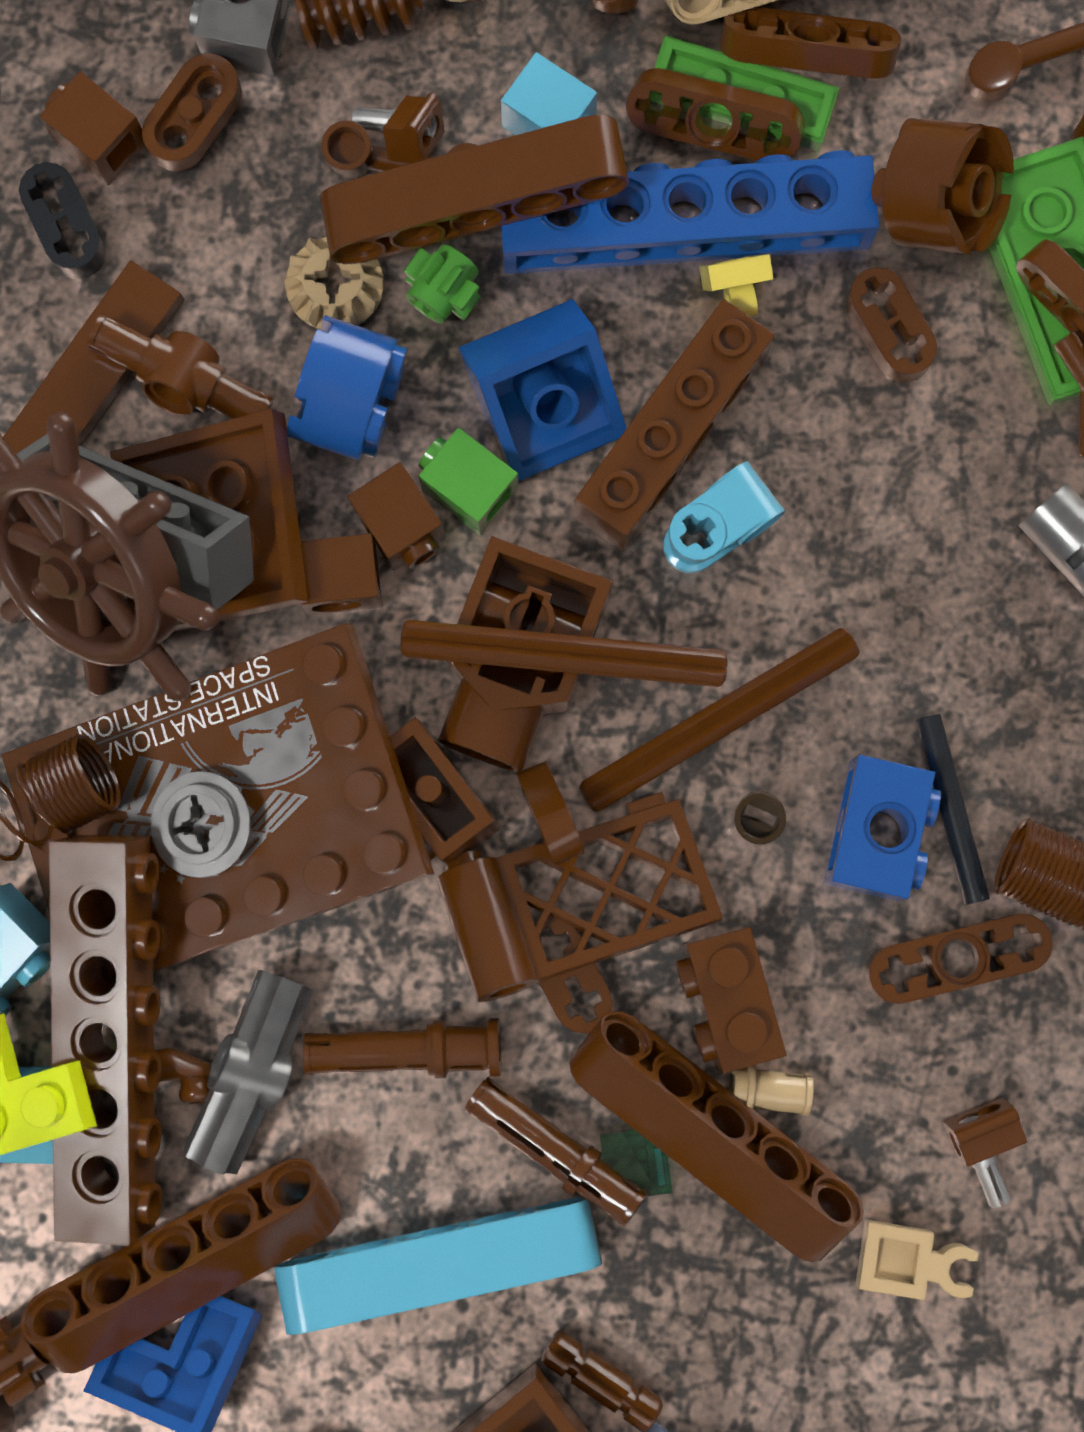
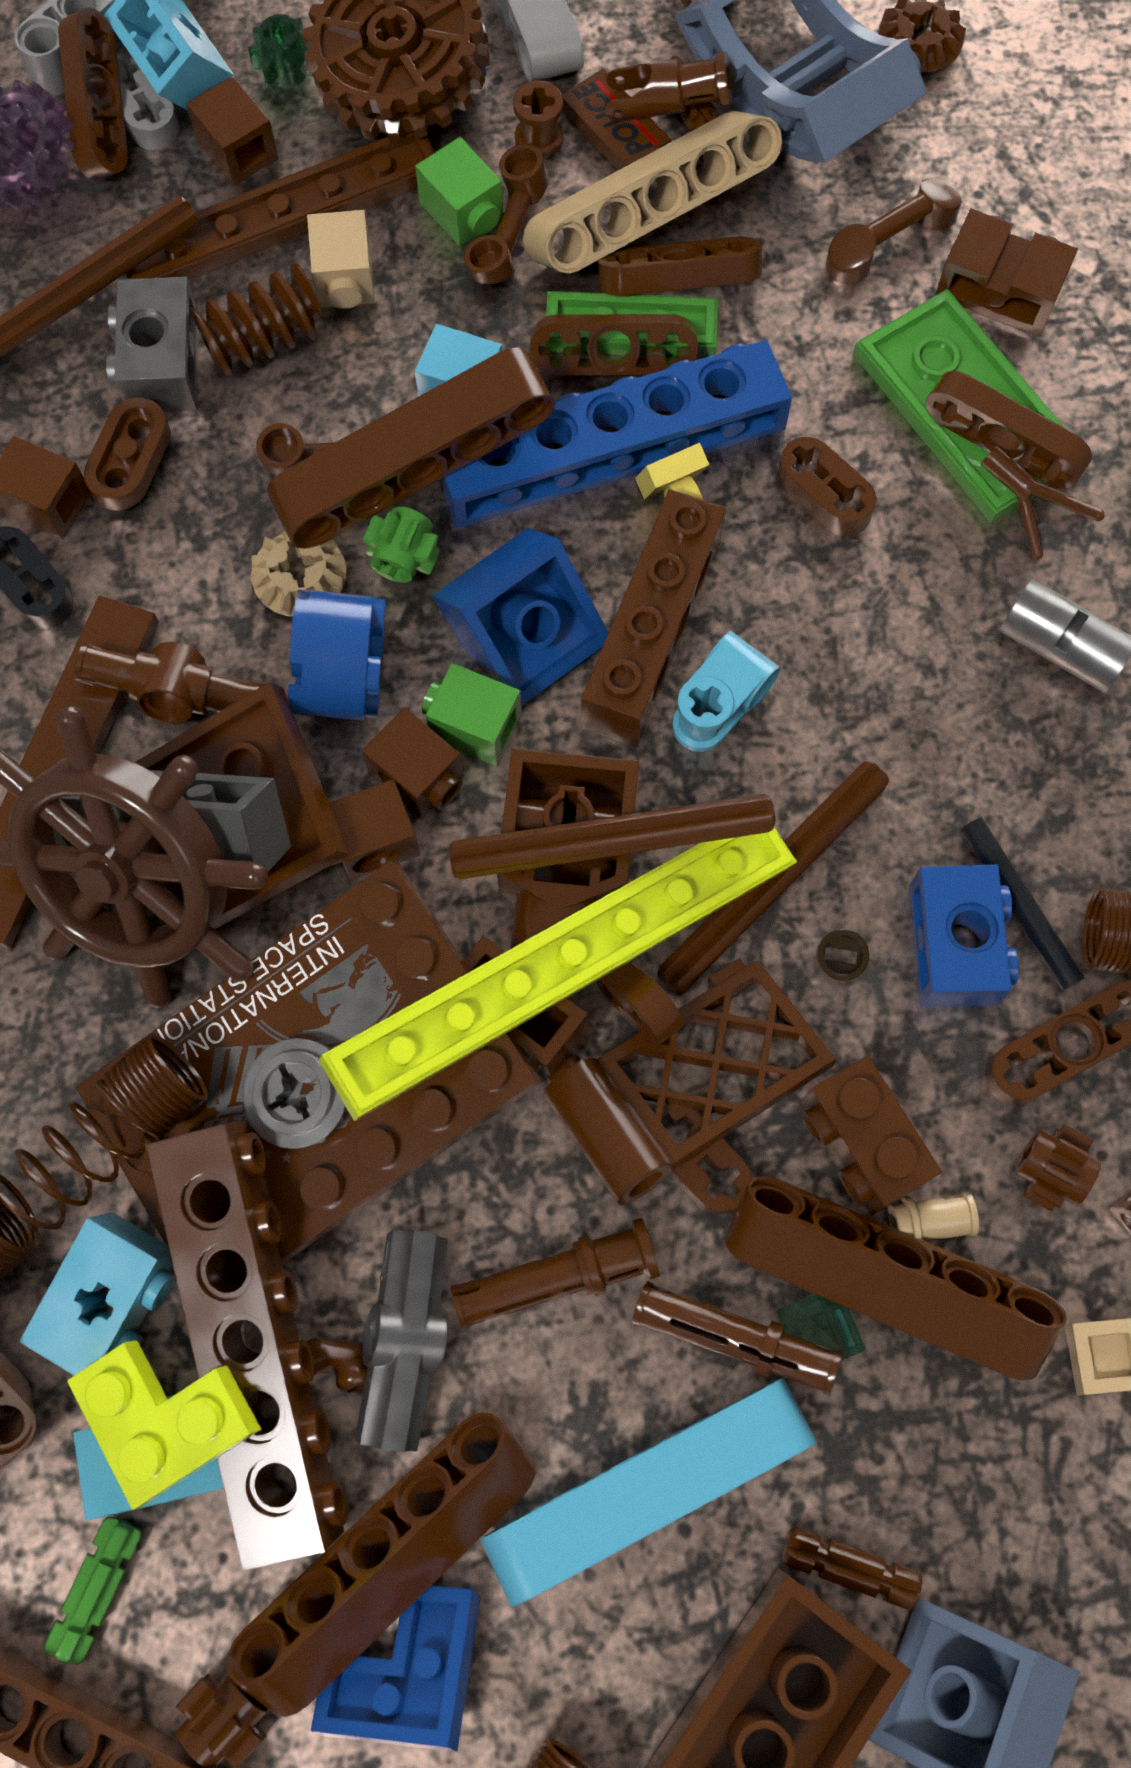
camera: 15 degrees left, 10 degrees down
reddish brown piece [352,93,445,164] -> none
reddish brown brick [872,118,1014,255] -> none
none -> neon yellow tile [318,827,797,1121]
none -> reddish brown gear [1015,1124,1101,1212]

